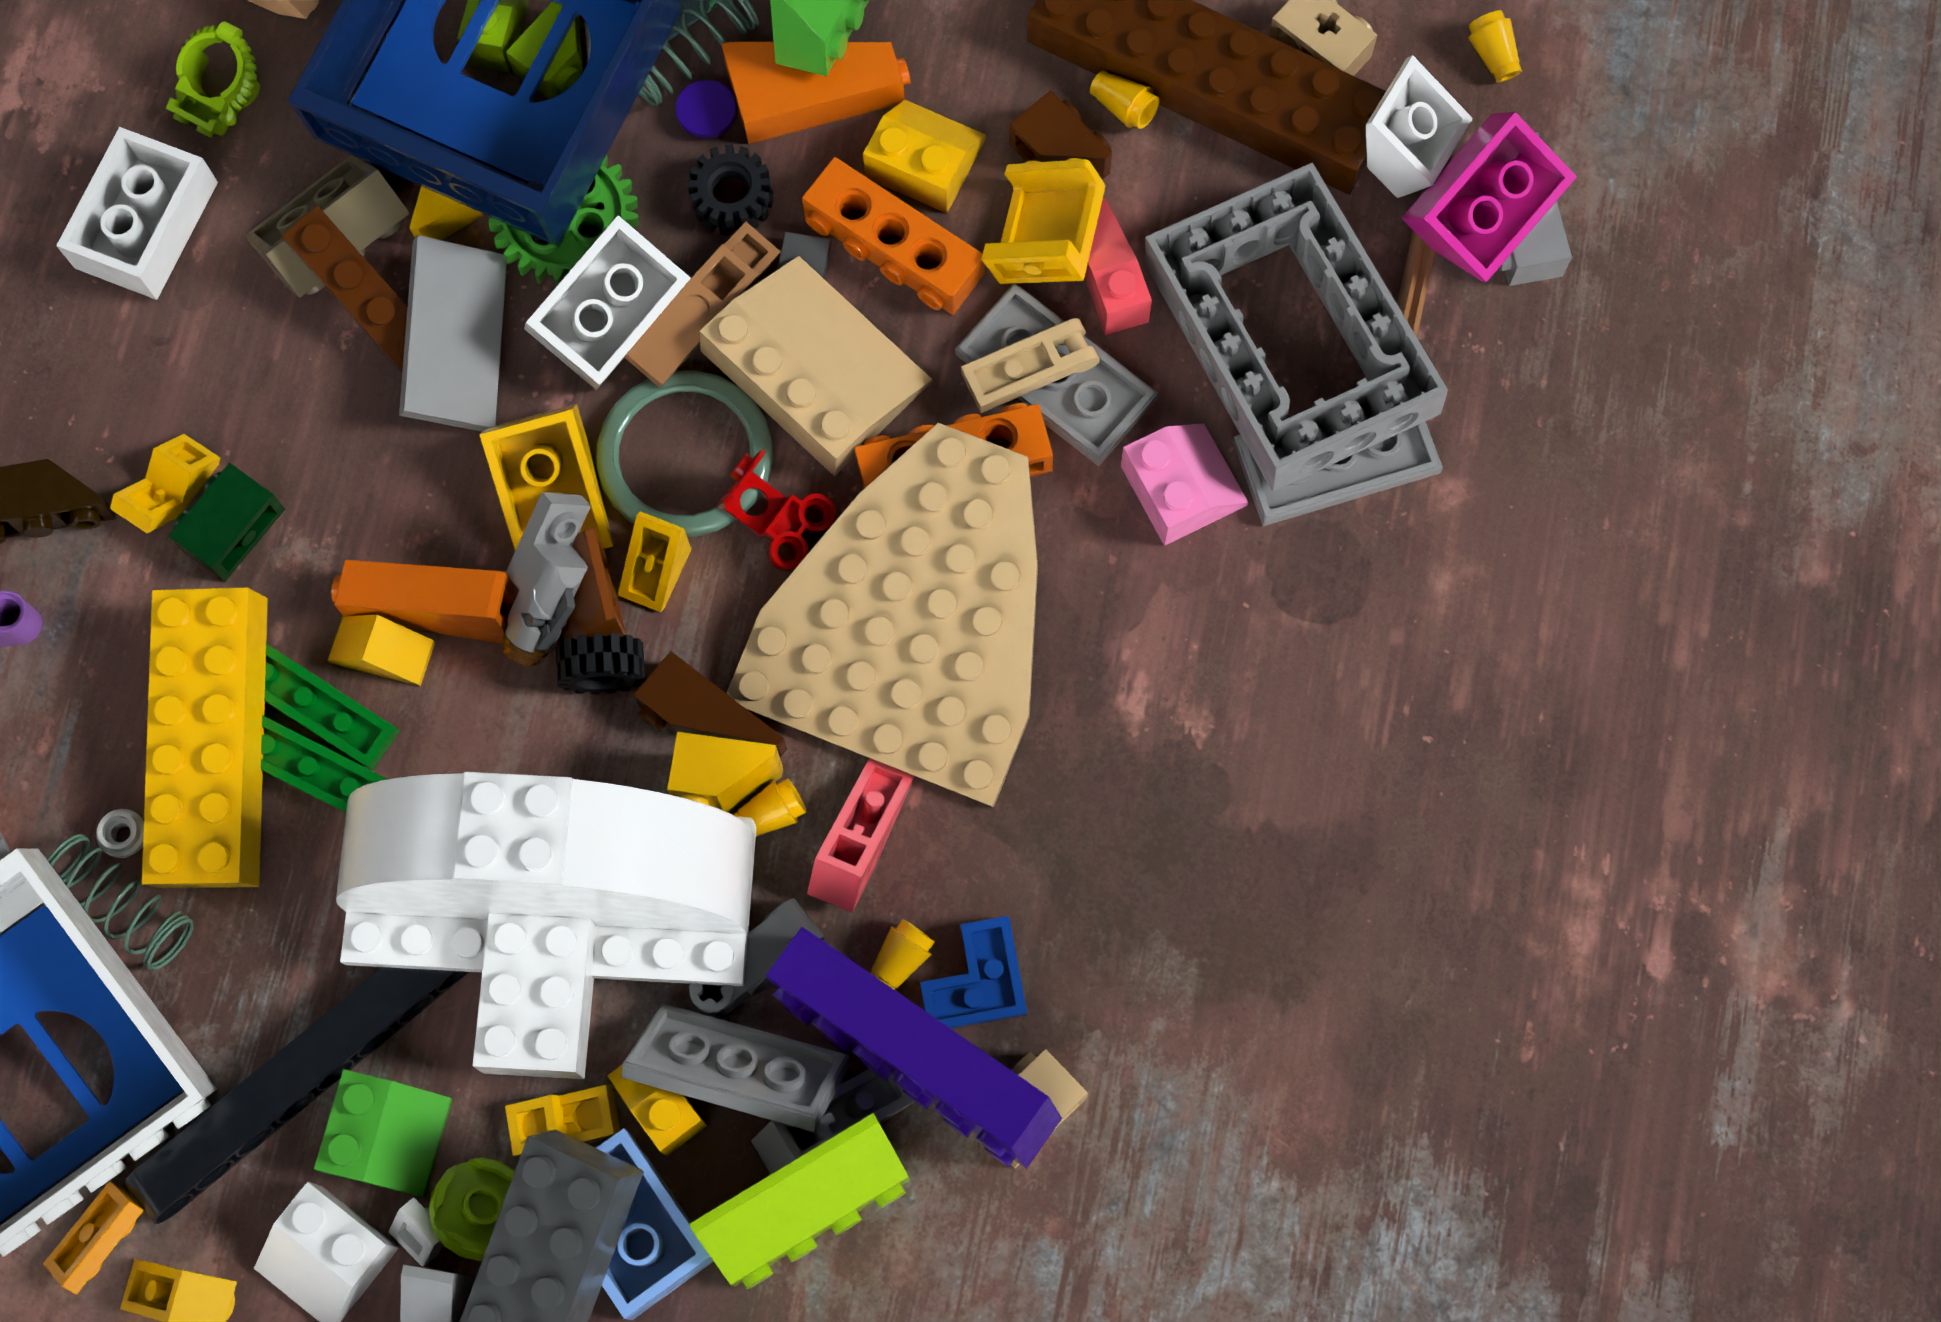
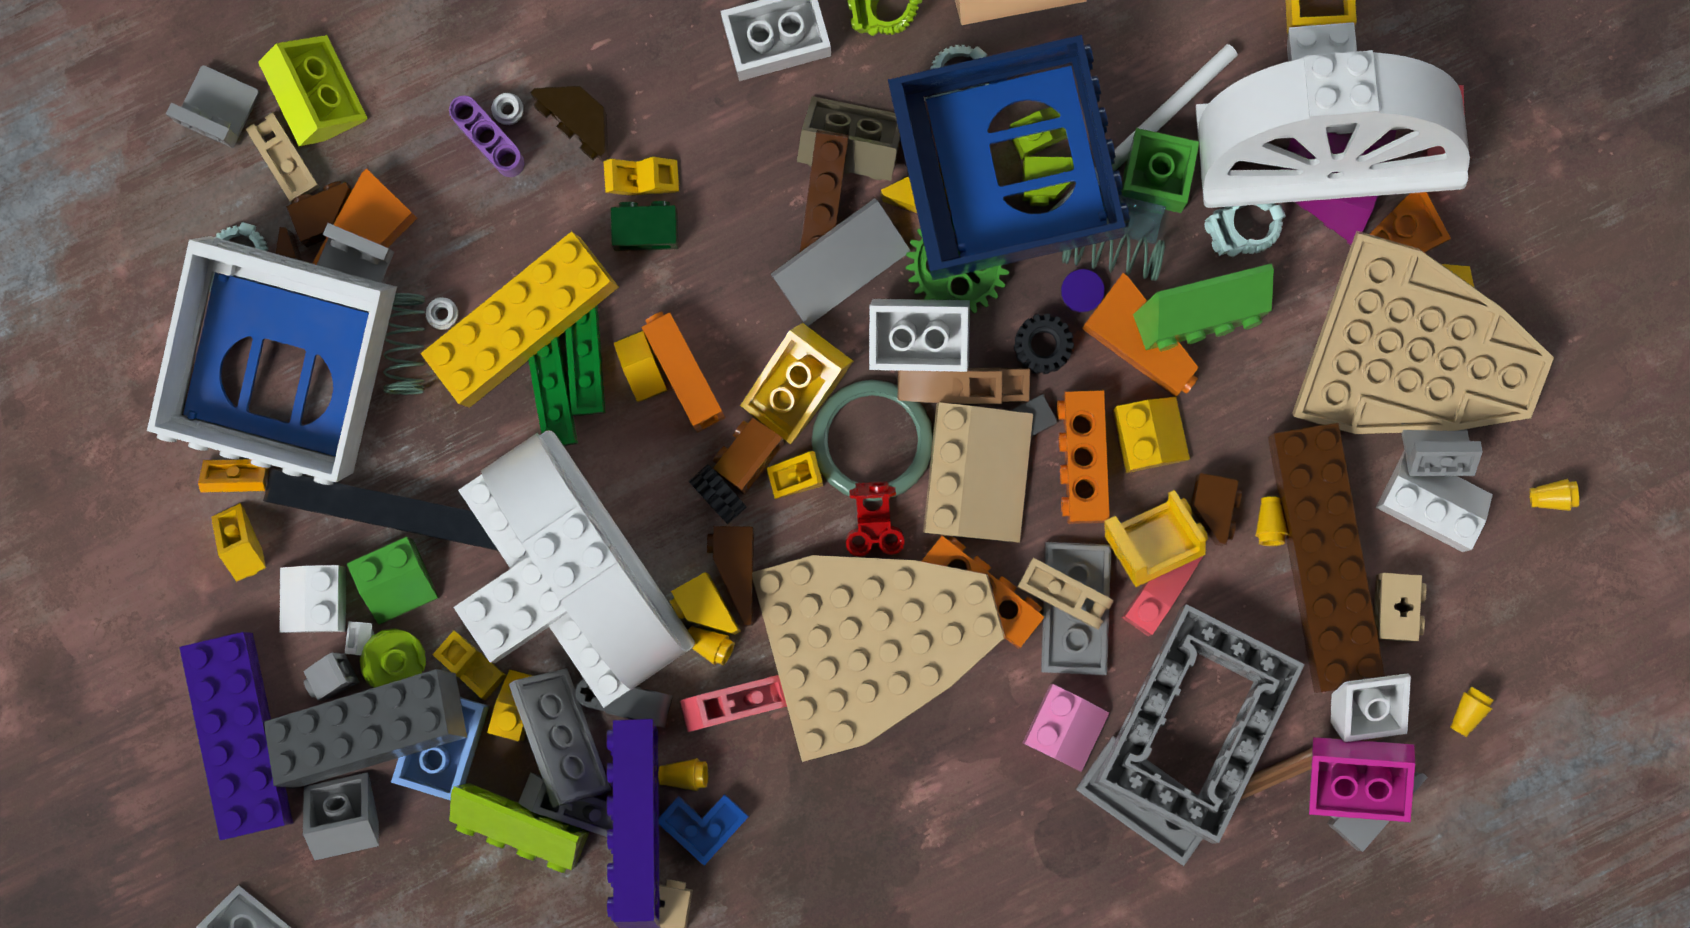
camera: 55 degrees right, 10 degrees up
light grey plate [503,492,591,666] -> none

